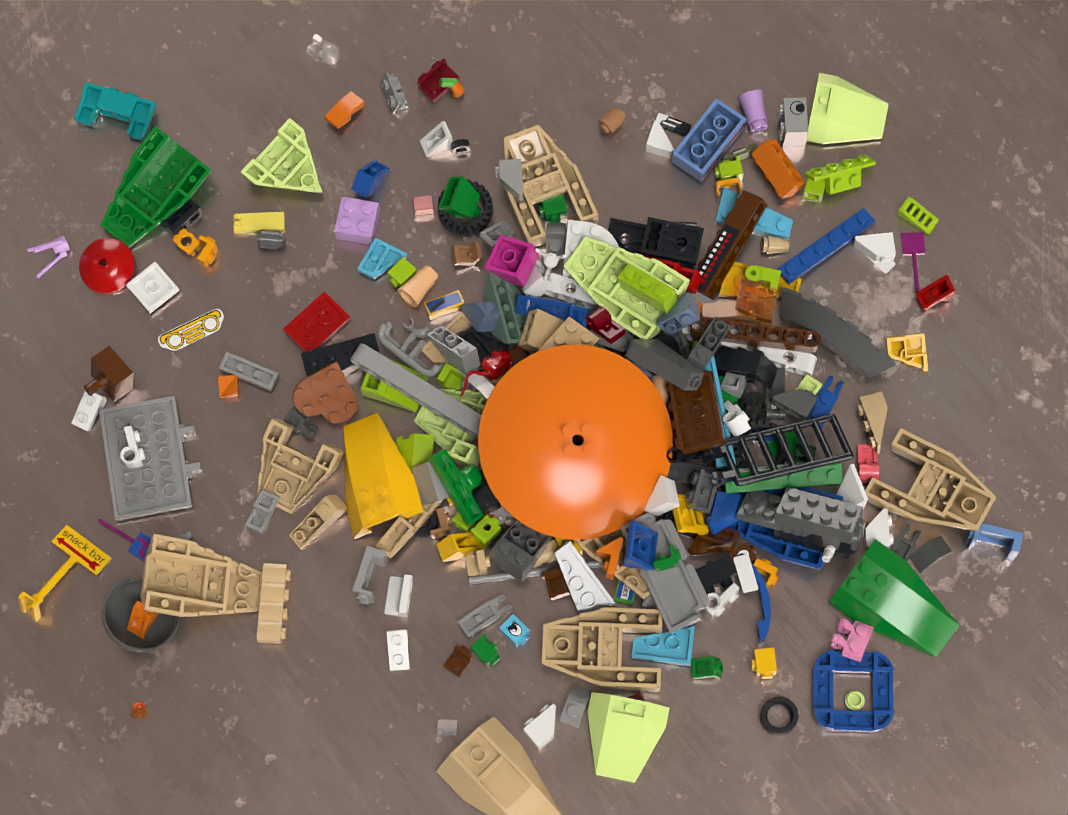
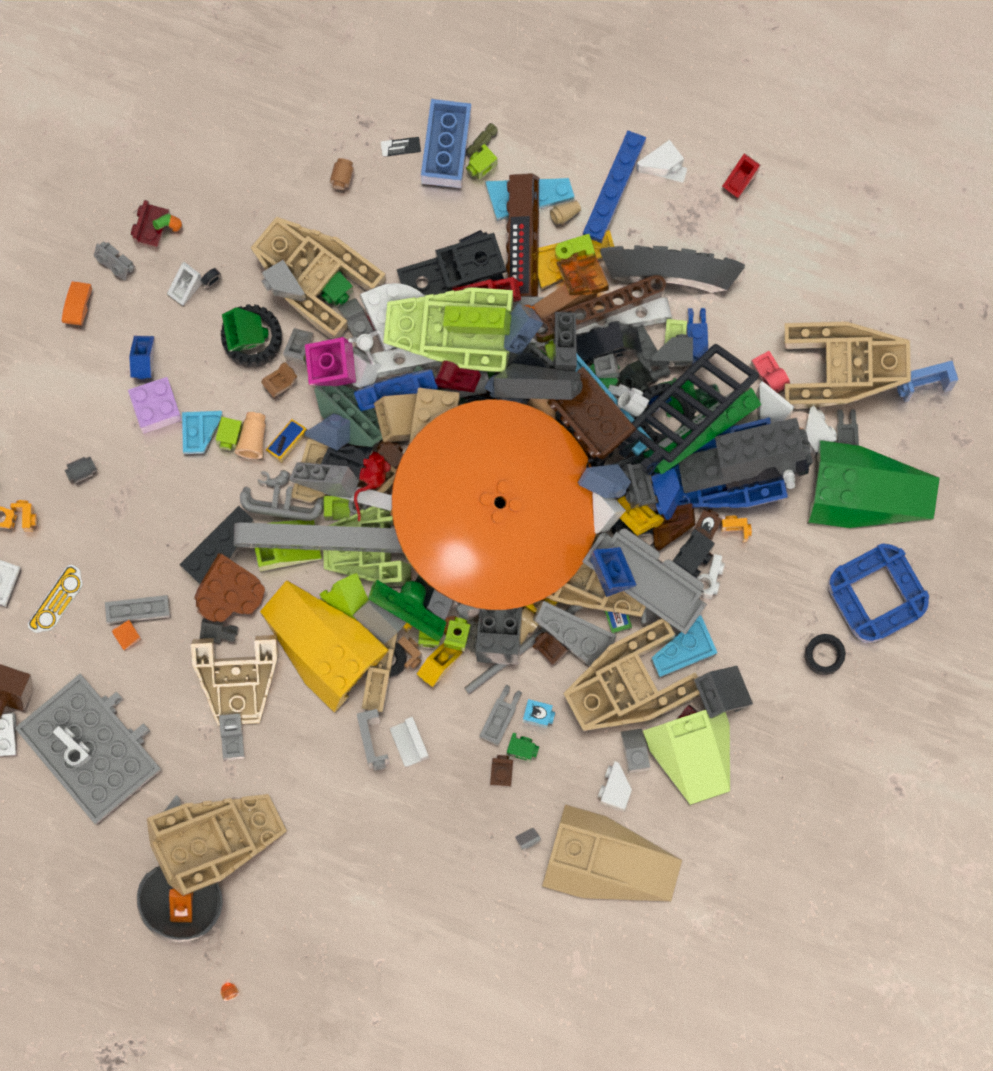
camera: 35 degrees left, 5 degrees up
yellow piece [18,525,112,622] -> none
piece [98,519,151,562] -> none
light yellow hinge [233,212,285,234] -> none
yellowish green wedge [241,118,322,193] -> none
tan brick [257,563,291,644] -> none
red plate [283,291,351,352] -> none
tan slope [289,494,348,549] -> none
clear plate [305,35,340,64] -> none
white plate [387,629,410,671] -> none
slope [413,195,434,216] -> none
tan bracket [466,550,490,577] -> none
orange slope [595,537,624,580] -> none
white slope [646,120,675,159] -> none
green bracket [653,545,682,572] -> none
green bracket [691,656,723,679] -> none
light orange piece [715,178,742,196] -> none
white sticker [733,554,758,593] -> none
lavender plant [738,90,768,133] -> none
orange brick [751,139,806,198] -> none
blue slope [751,563,771,644] -> none
yellow brick [751,648,777,679] -> none
light grey brick [778,97,808,147] -> none
lime brick [803,178,826,202] -> none
lime bracket [804,155,876,195] -> none
yellowish green wedge [806,73,889,144] -> none
bright pink plate [830,618,874,662] -> none
yellowish green plate [845,691,865,711] -> none
tan slope [857,391,888,454] -> none
yellow slope [886,333,928,371] -> none
lime slope [897,197,939,235] -> none
magenta piece [901,232,925,292] -> none
dark grey slope [909,536,952,573] -> none
none -> sand blue slope [578,464,631,499]
none -> dark grey panel [694,666,753,719]

